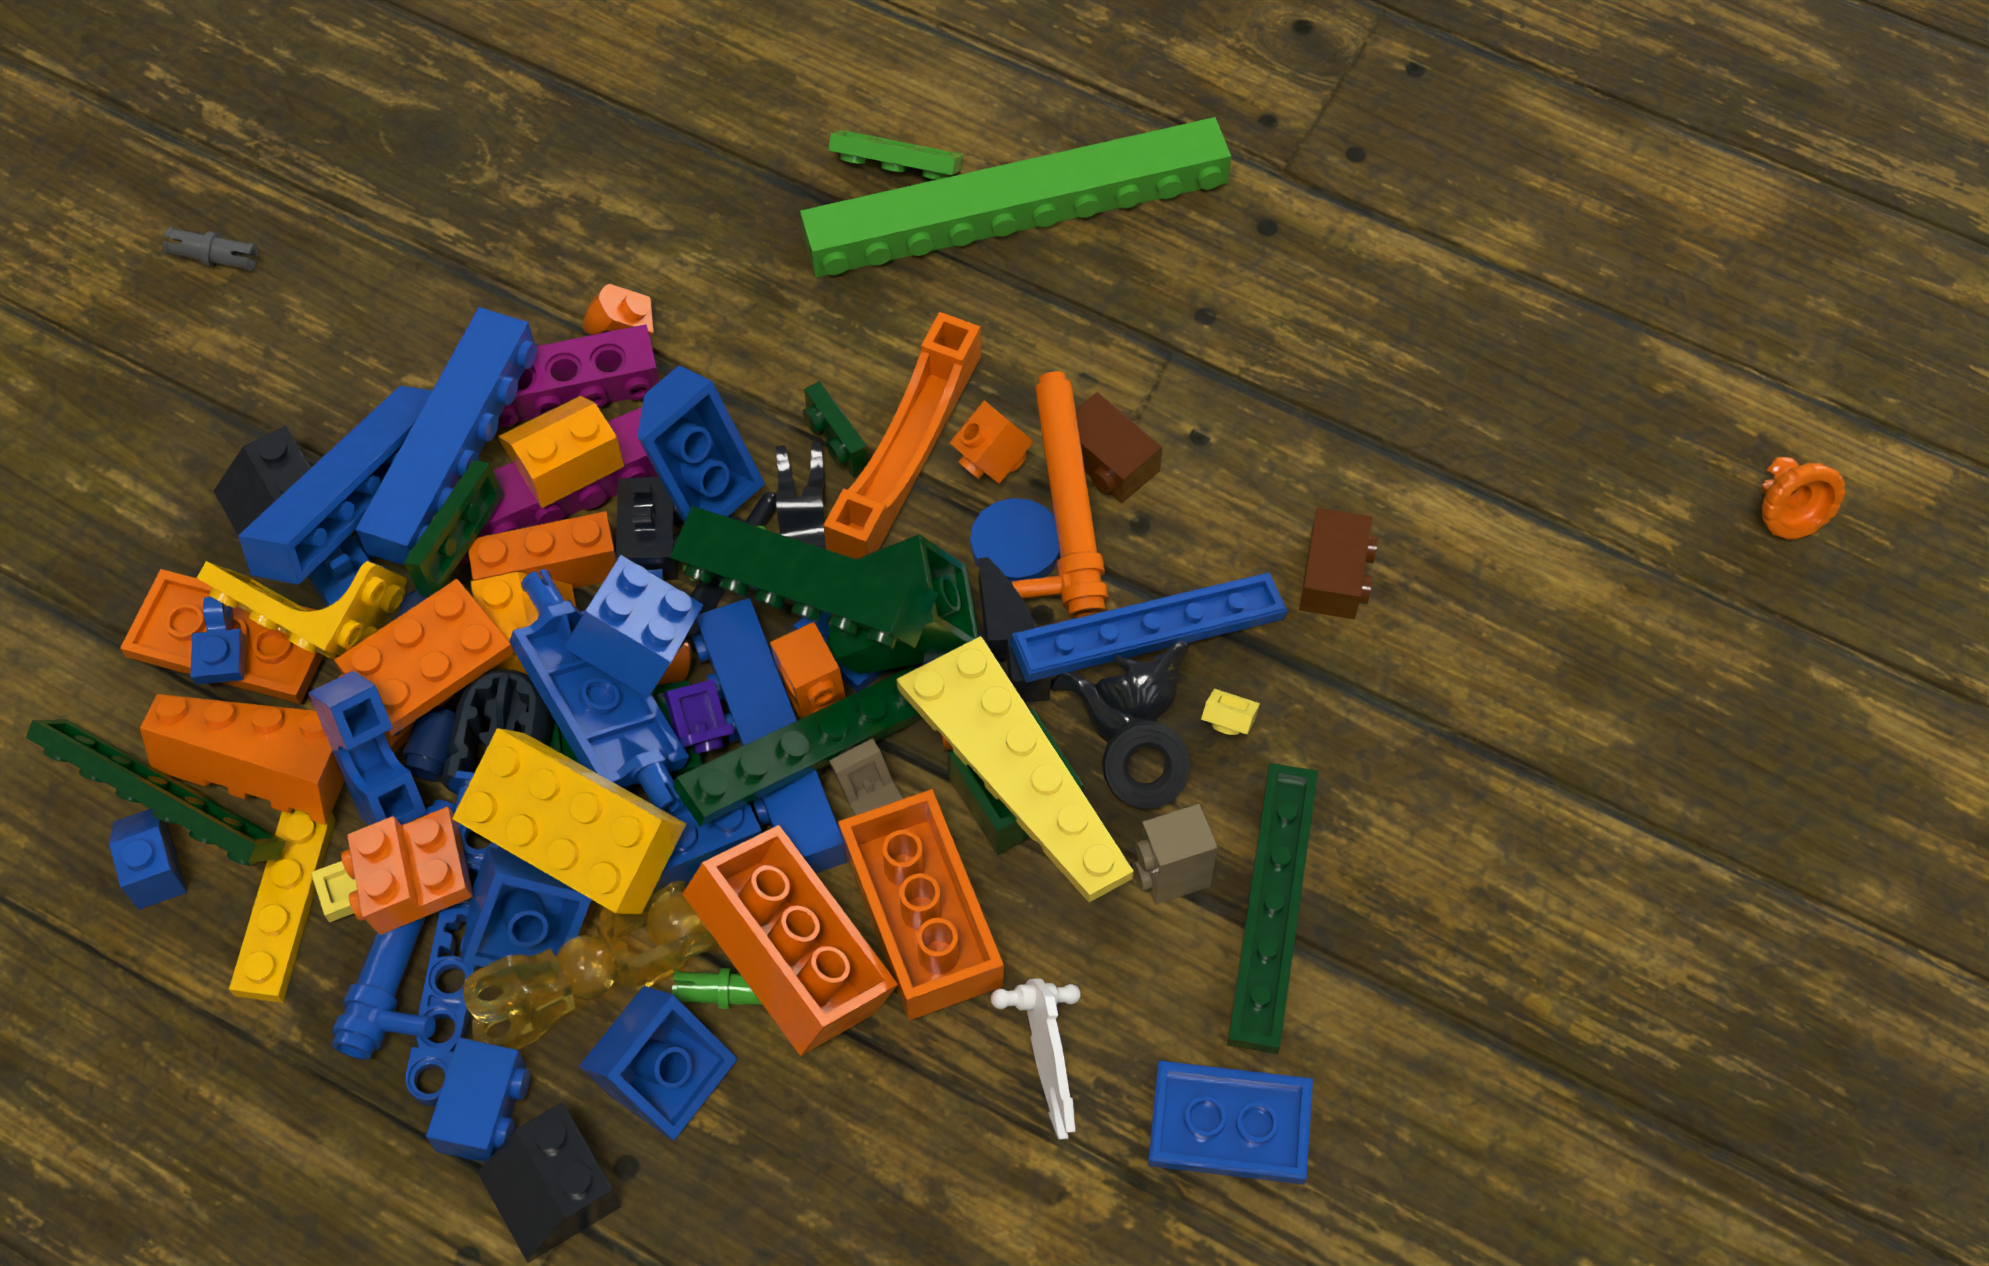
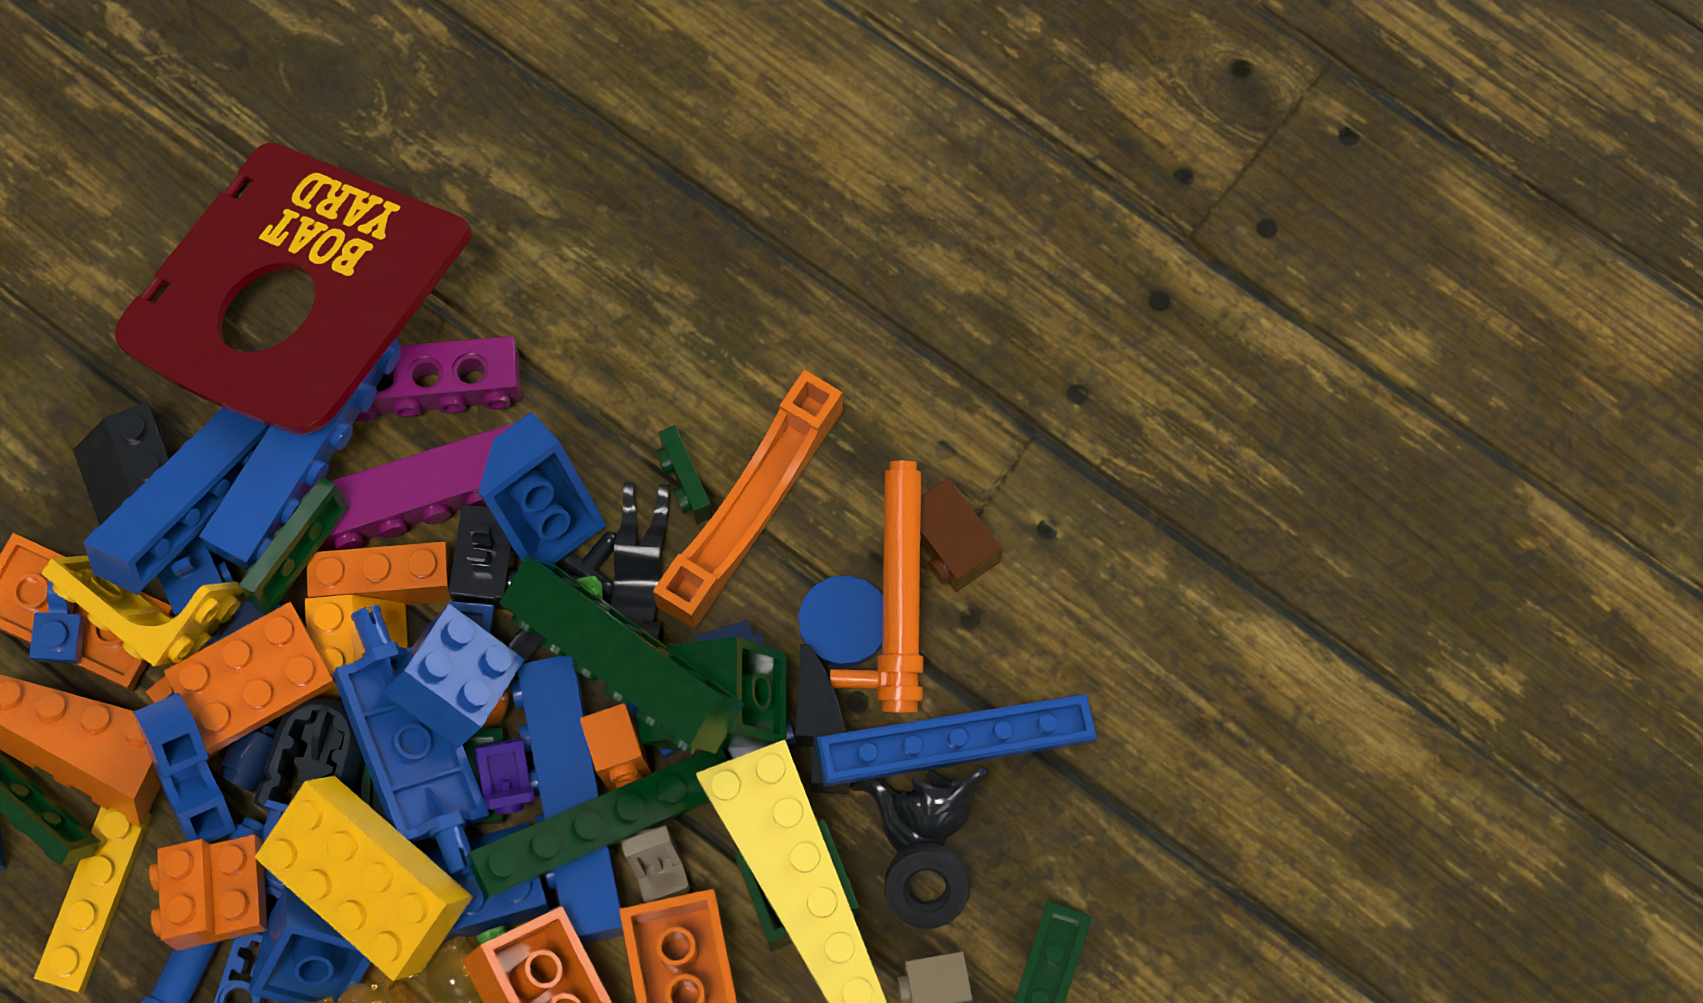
camera: 10 degrees right, 10 degrees up
dark grey pin [163,227,258,271] -> none
light yellow plate [311,861,357,923] -> none
light orange slope [498,396,624,508] -> none
orange plate [582,284,654,337] -> none
bright green brick [800,117,1231,278] -> none
bright green plate [828,130,963,180] -> none
orange brick [950,400,1034,484] -> none
light yellow plate [1201,689,1260,735] -> none
reddish brown brick [1299,508,1378,620] -> none
orange hair [1761,457,1846,540] -> none
none -> dark red door [115,142,472,435]

